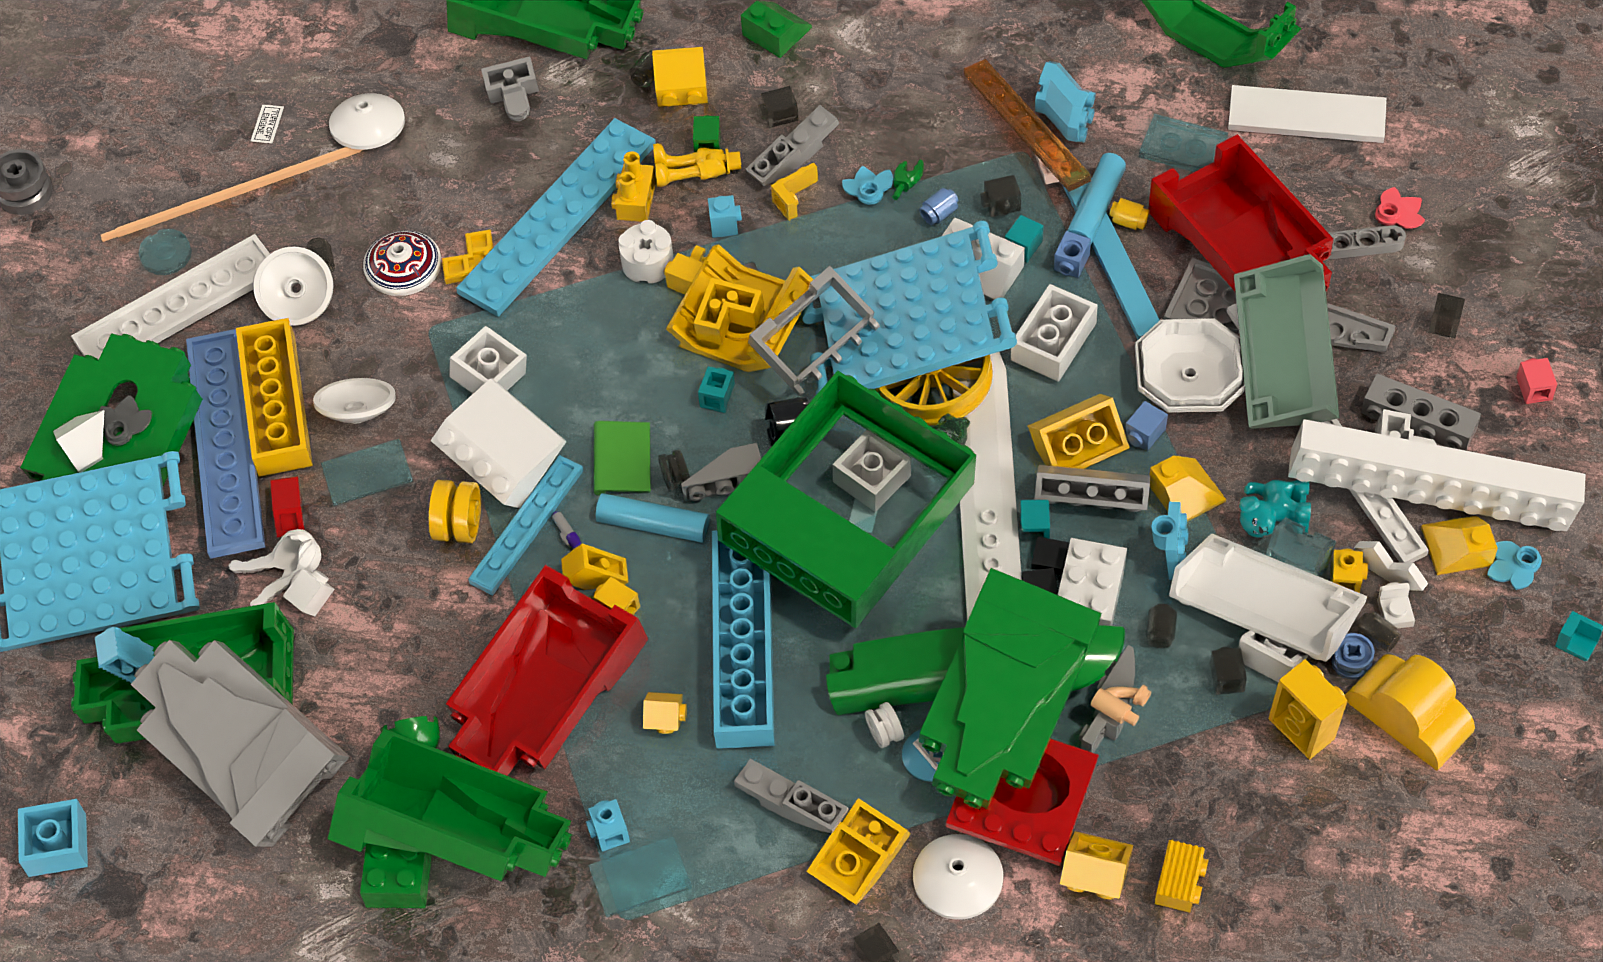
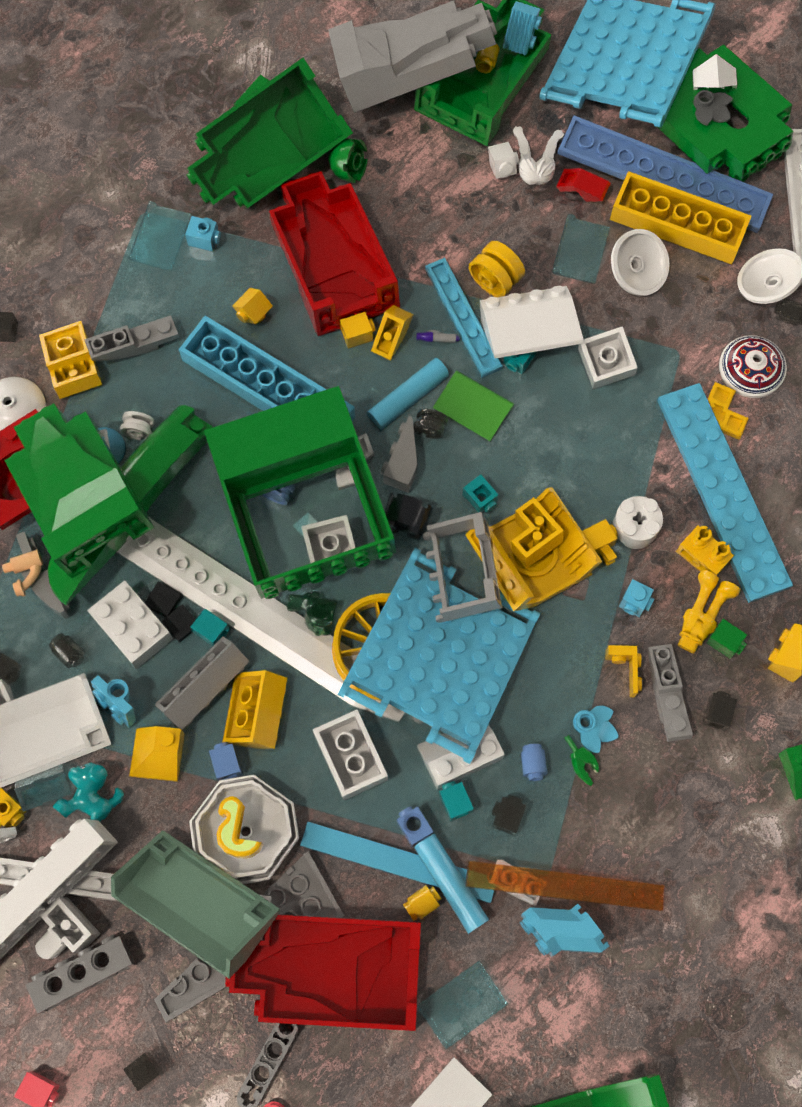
camera: 120 degrees right, 15 degrees up
none -> yellow animal [216,796,263,859]

